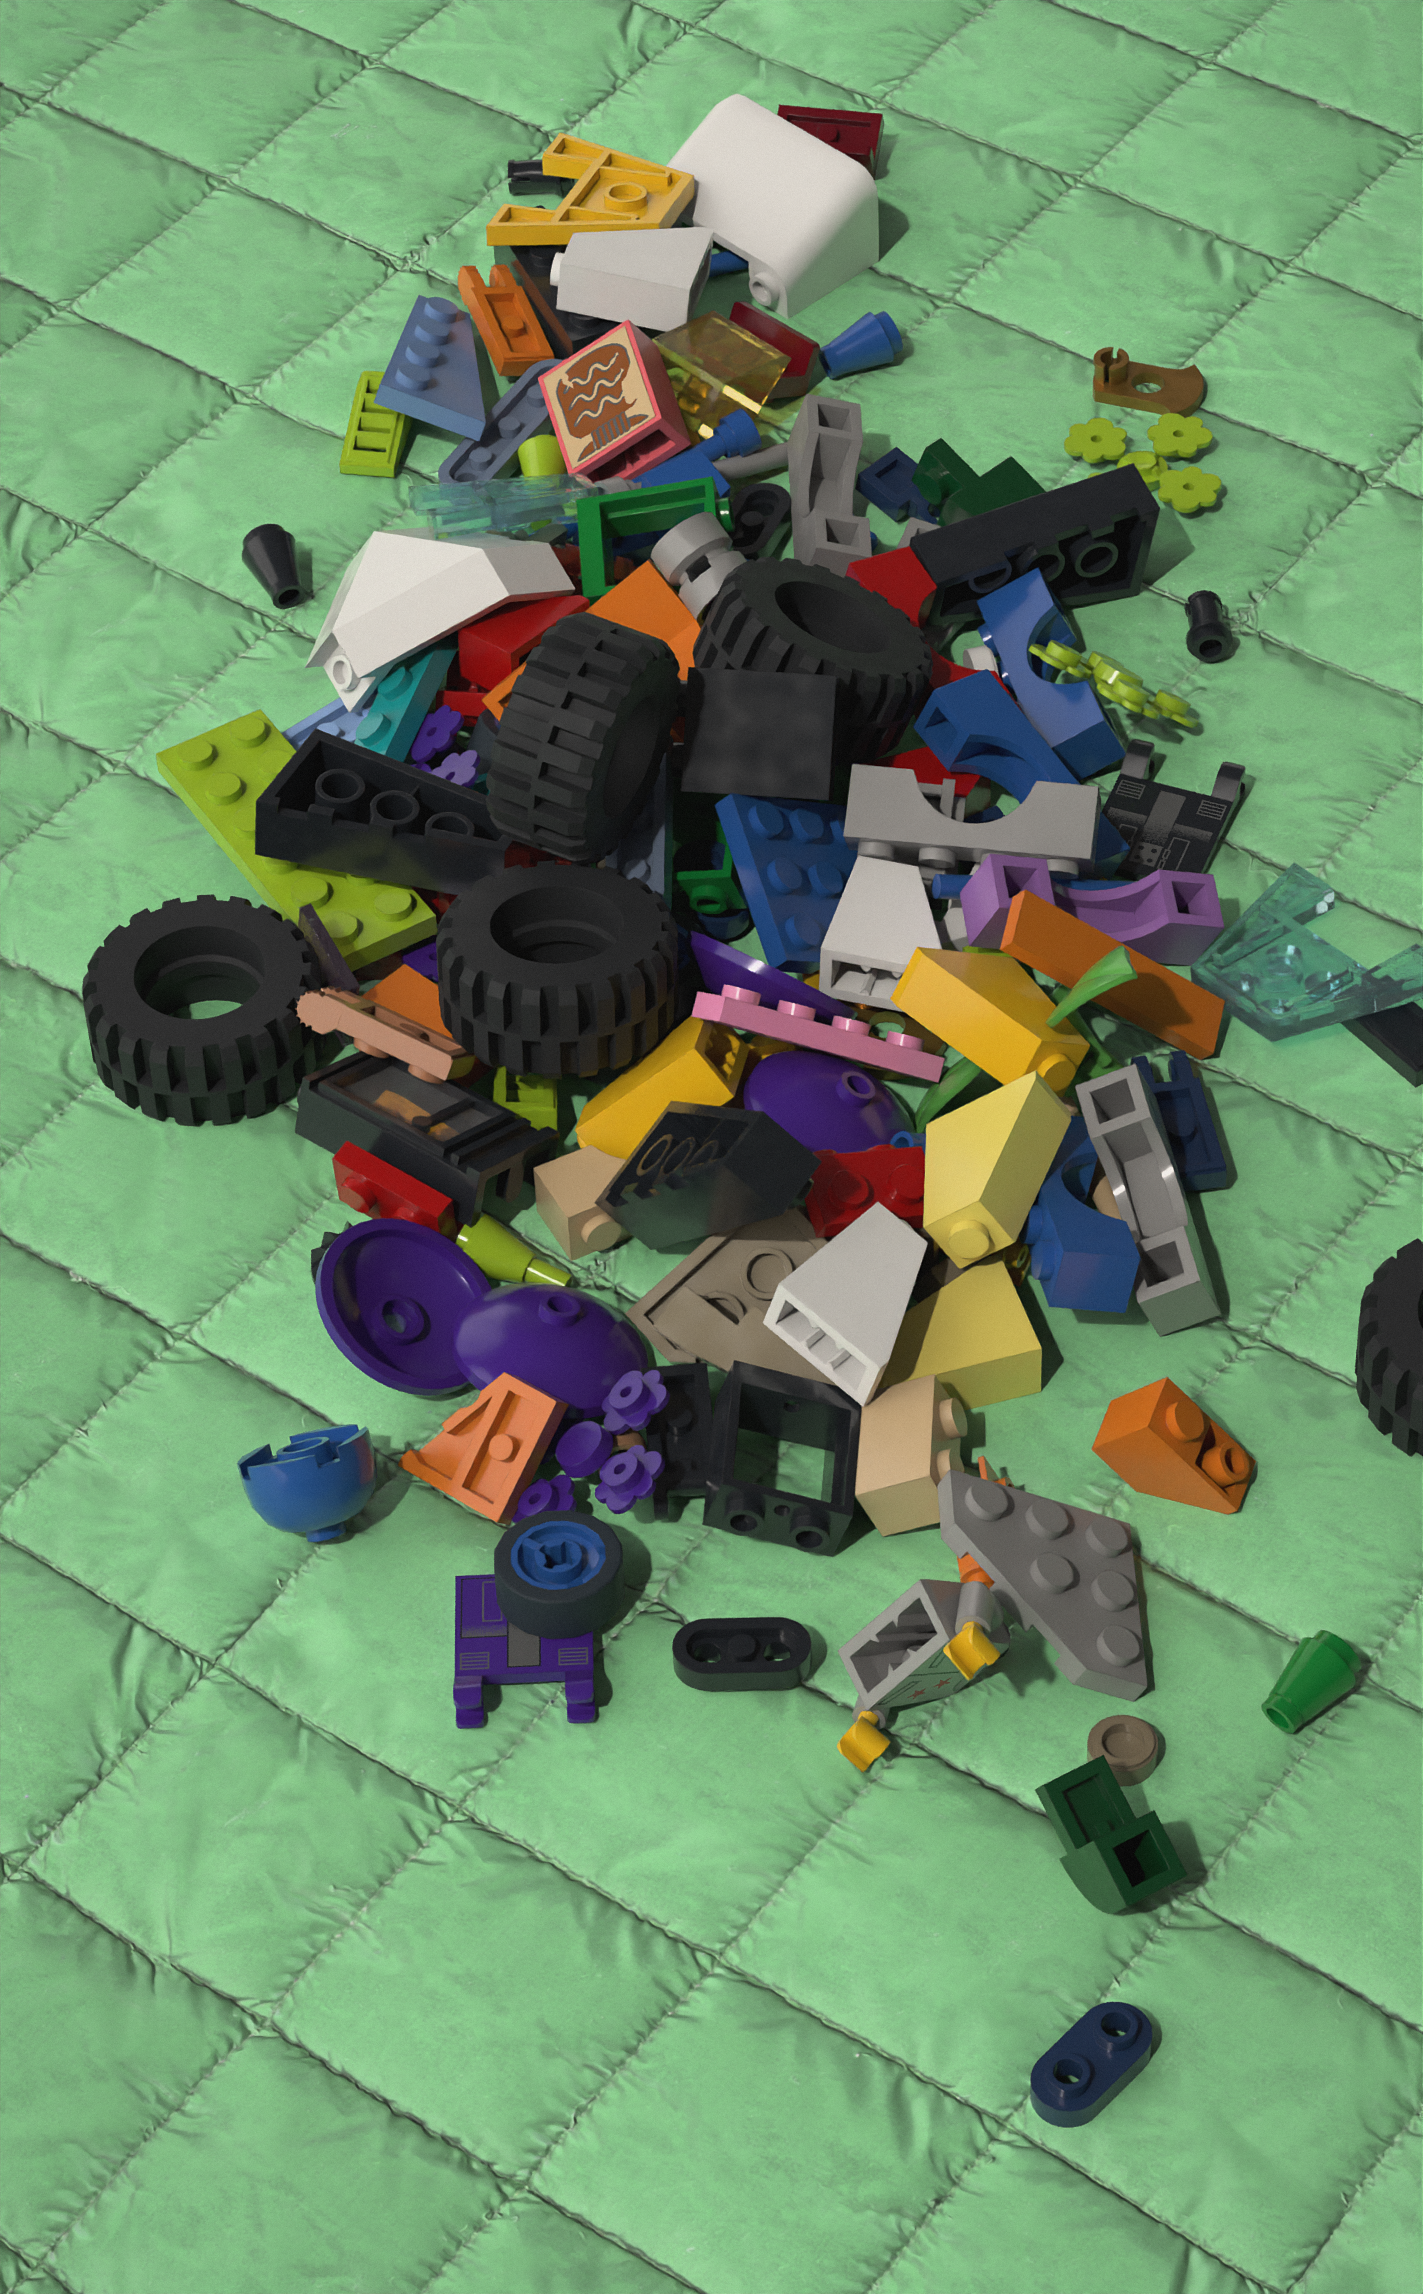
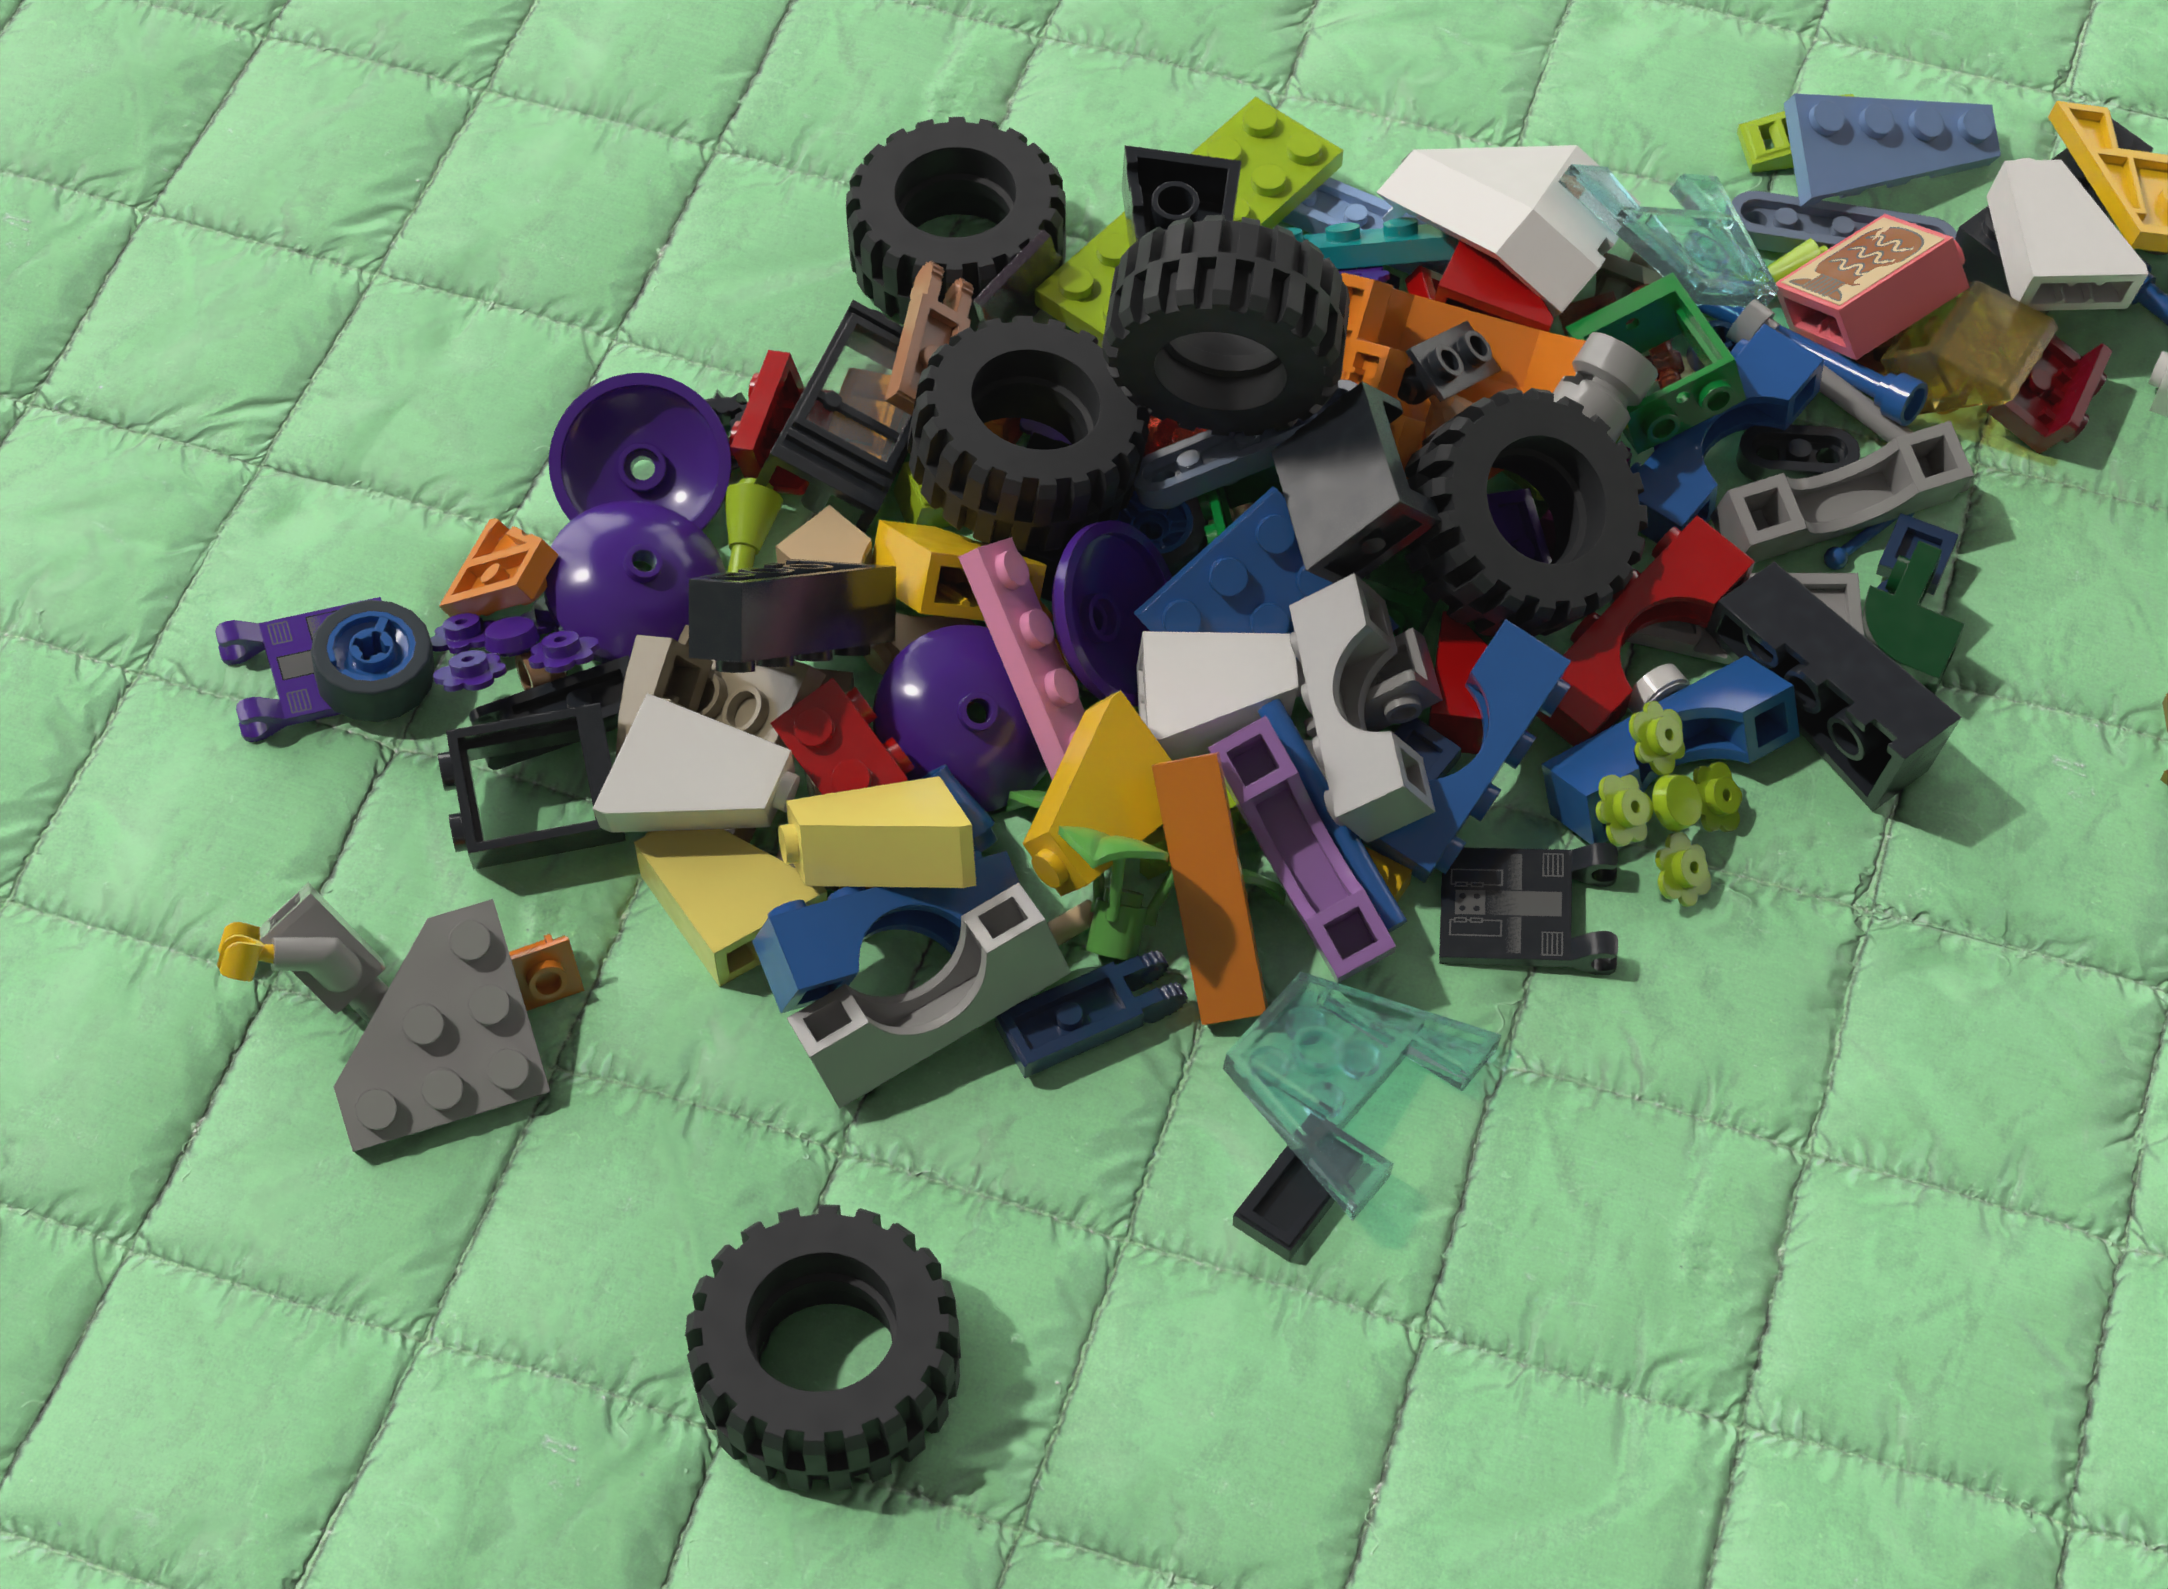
camera: 70 degrees right, 10 degrees up
blue cylinder [237,1424,377,1542] -> none
black cone [242,524,305,609] -> none
orange hinge [457,264,554,376] -> none
black plate [672,1617,812,1691] -> none
blue cone [818,311,903,379] -> none
tan brick [855,1374,967,1537] -> none
dark green brick [1035,1755,1188,1914] -> none
lime plant [1064,413,1221,513] -> none
dark tan tile [1087,1715,1158,1786] -> none
orange slope [1091,1377,1256,1515] -> none
black pin [1184,590,1233,662] -> none
green cone [1261,1630,1361,1734] -> none

